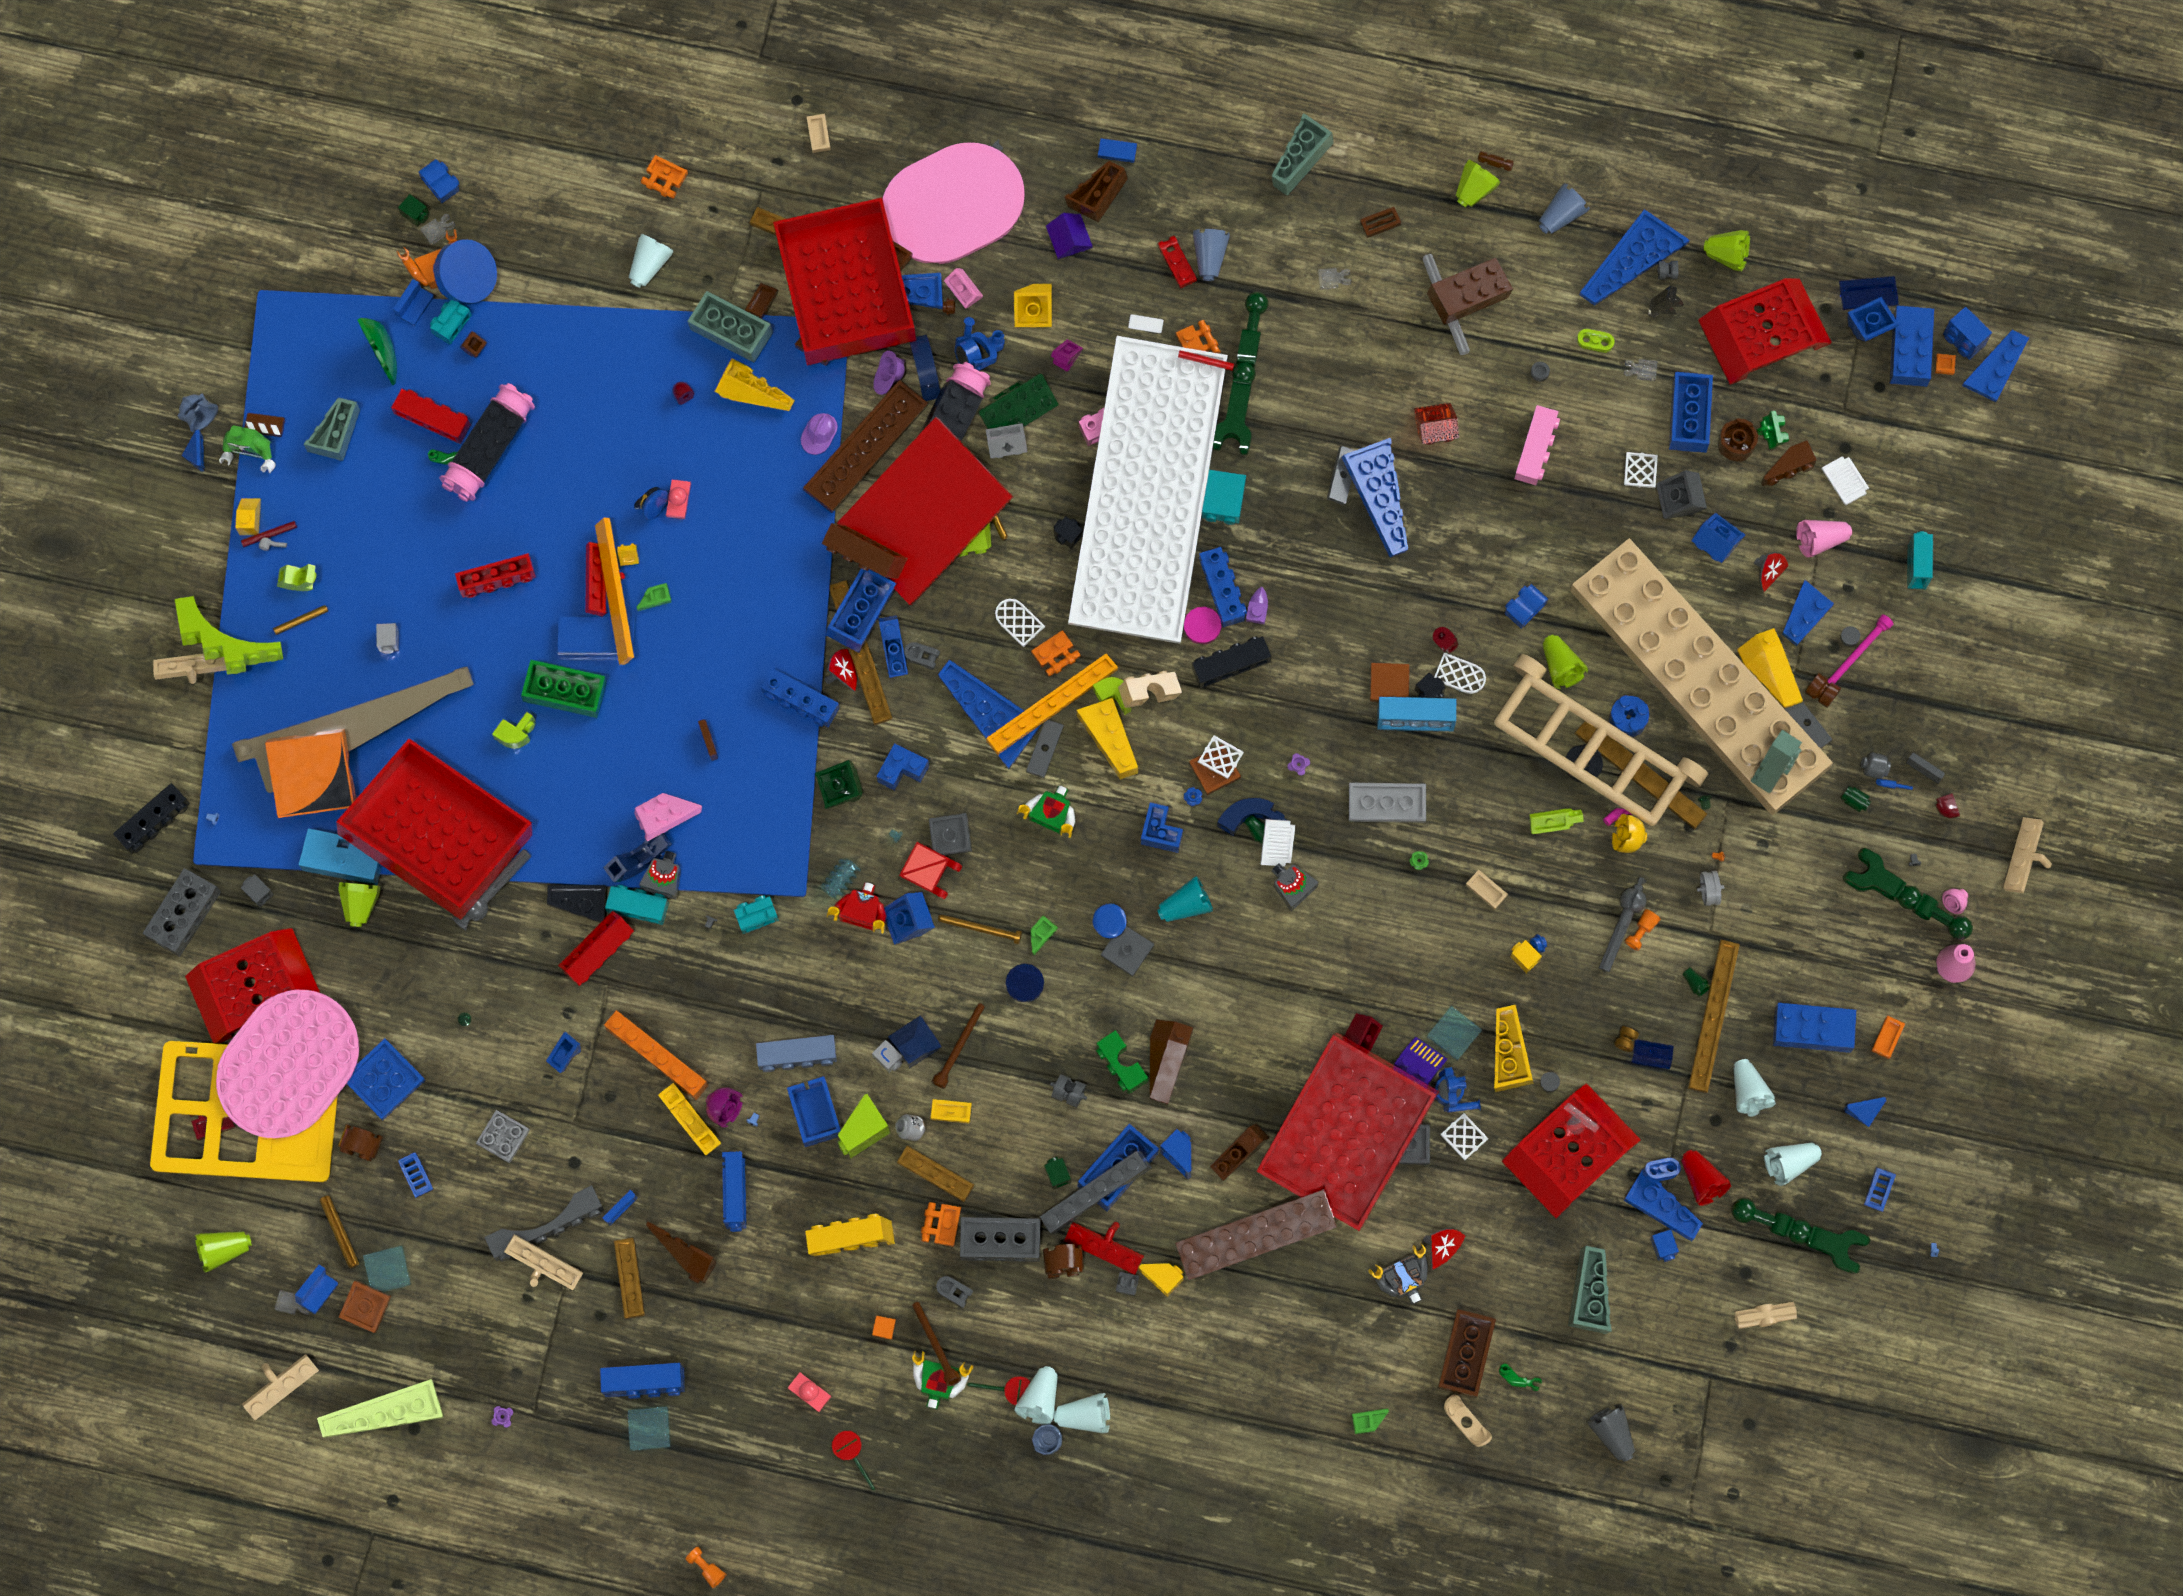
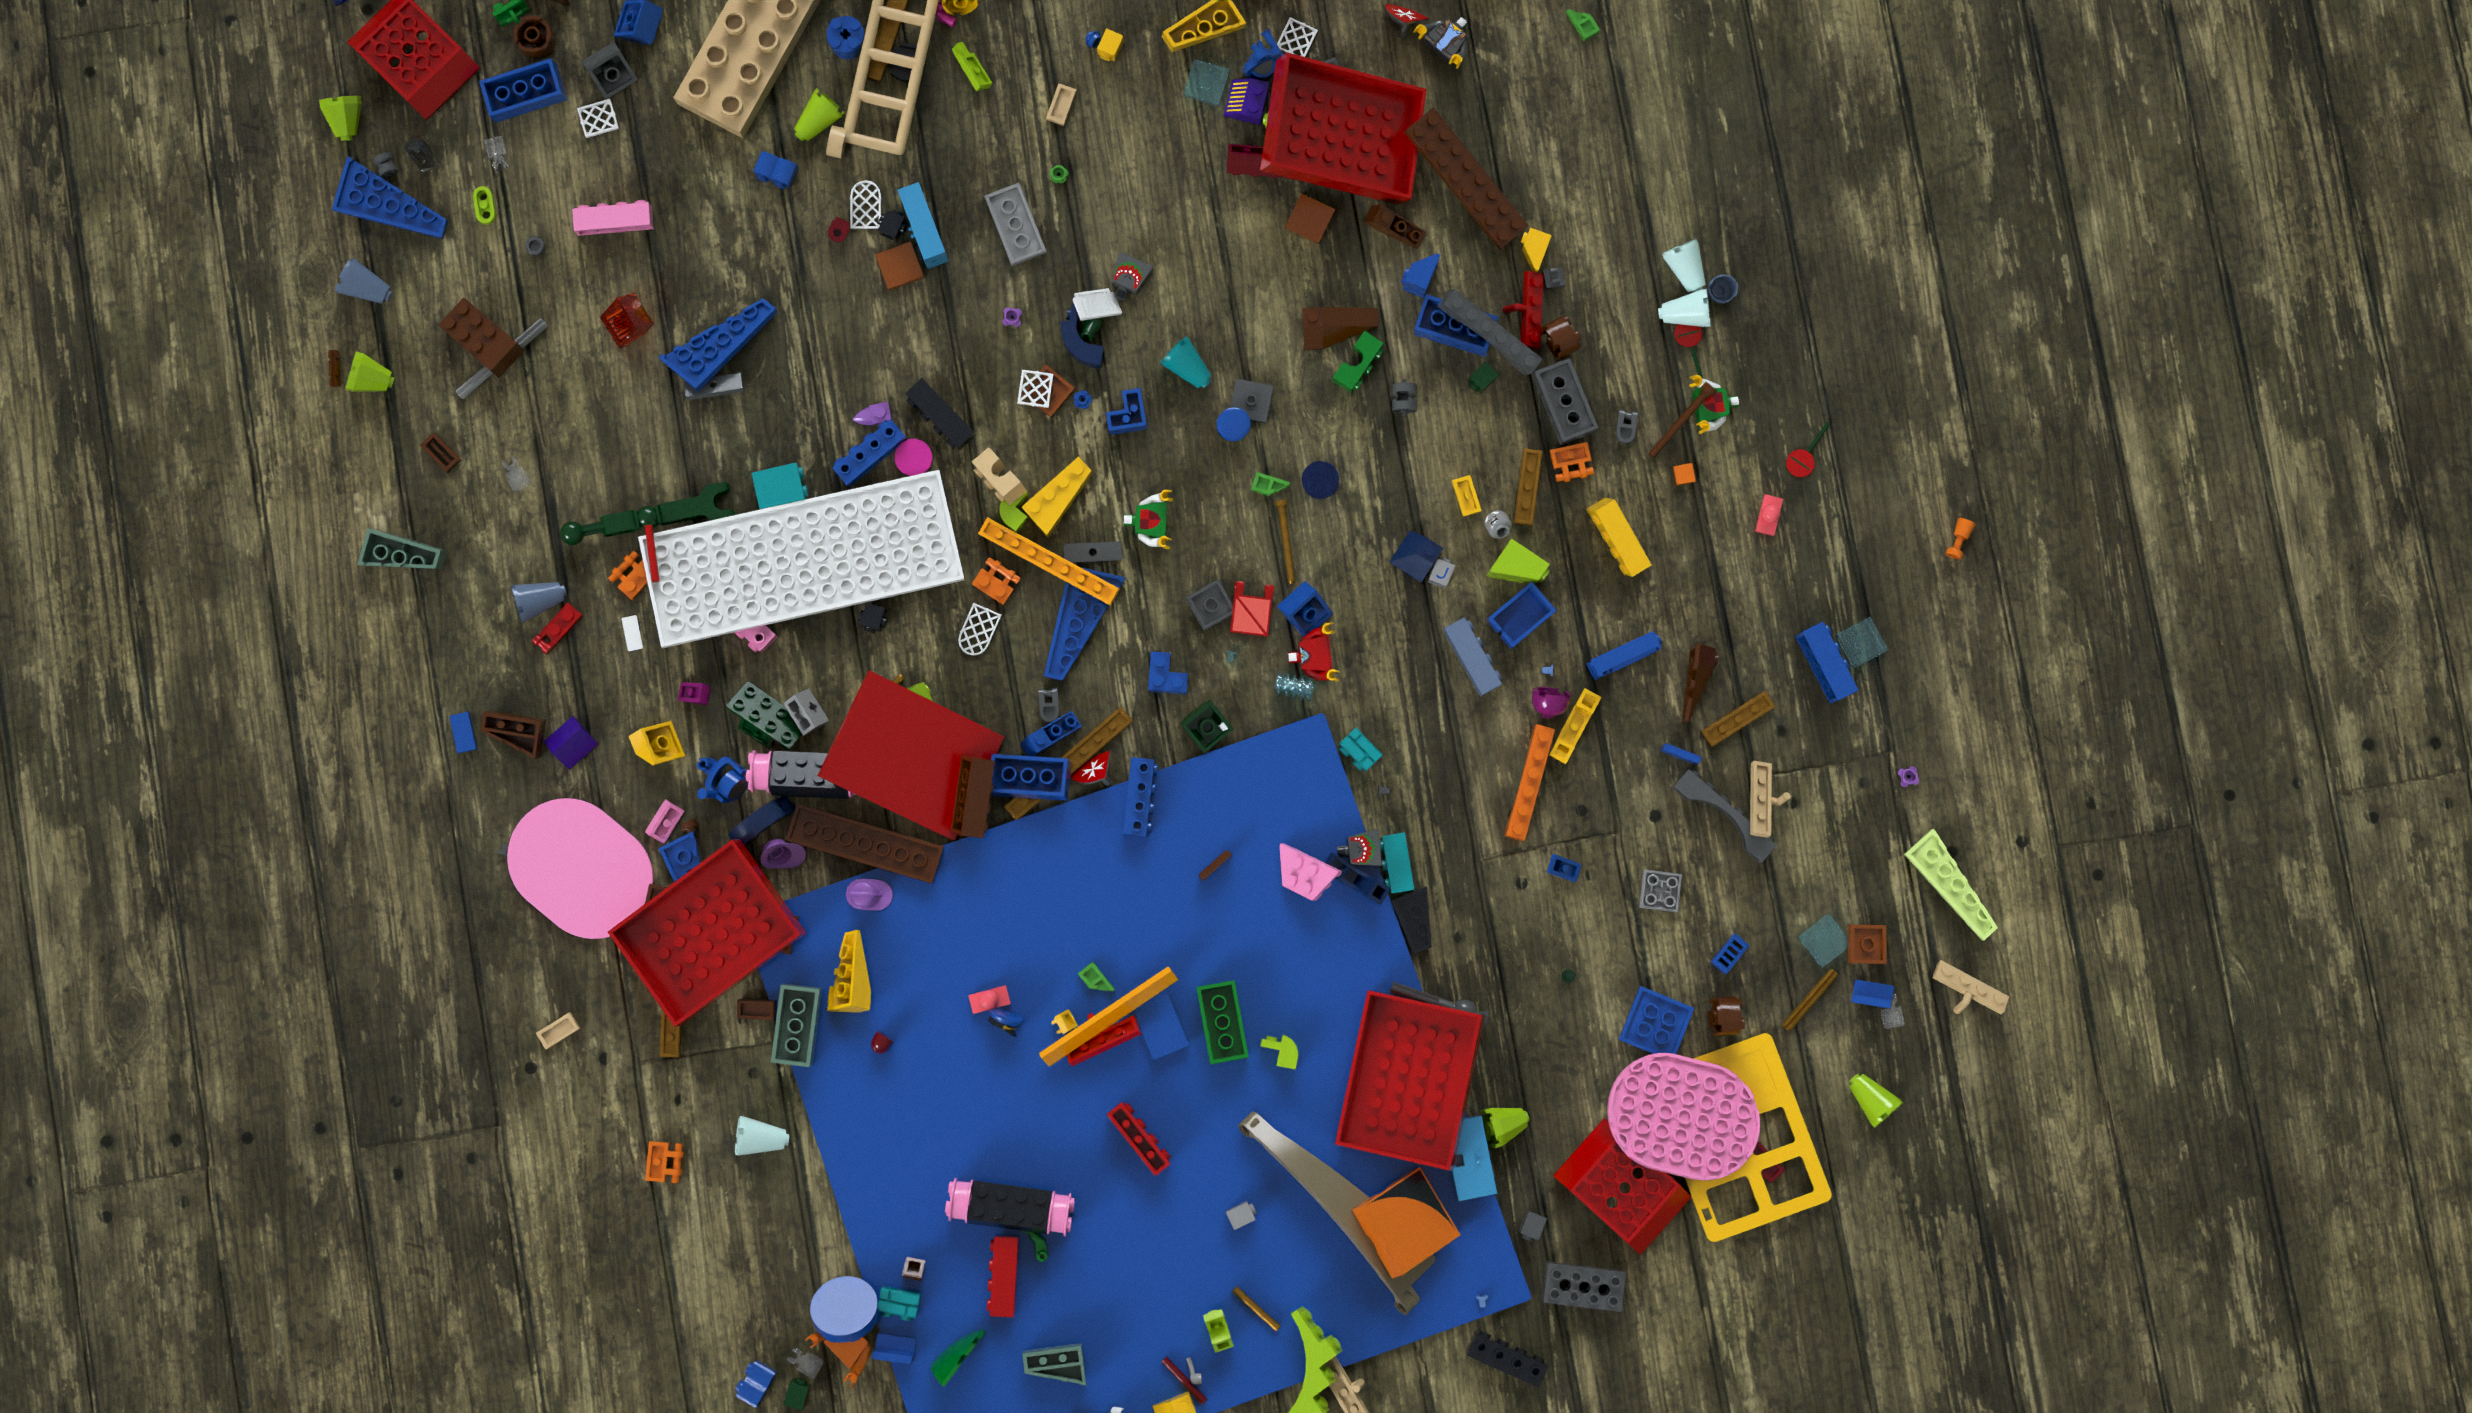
camera: 120 degrees left, 10 degrees up
red brick [558,911,634,986] -> none
reddish brown piece [931,1003,985,1089] -> none
none -> dark orange tile [1285,193,1335,244]

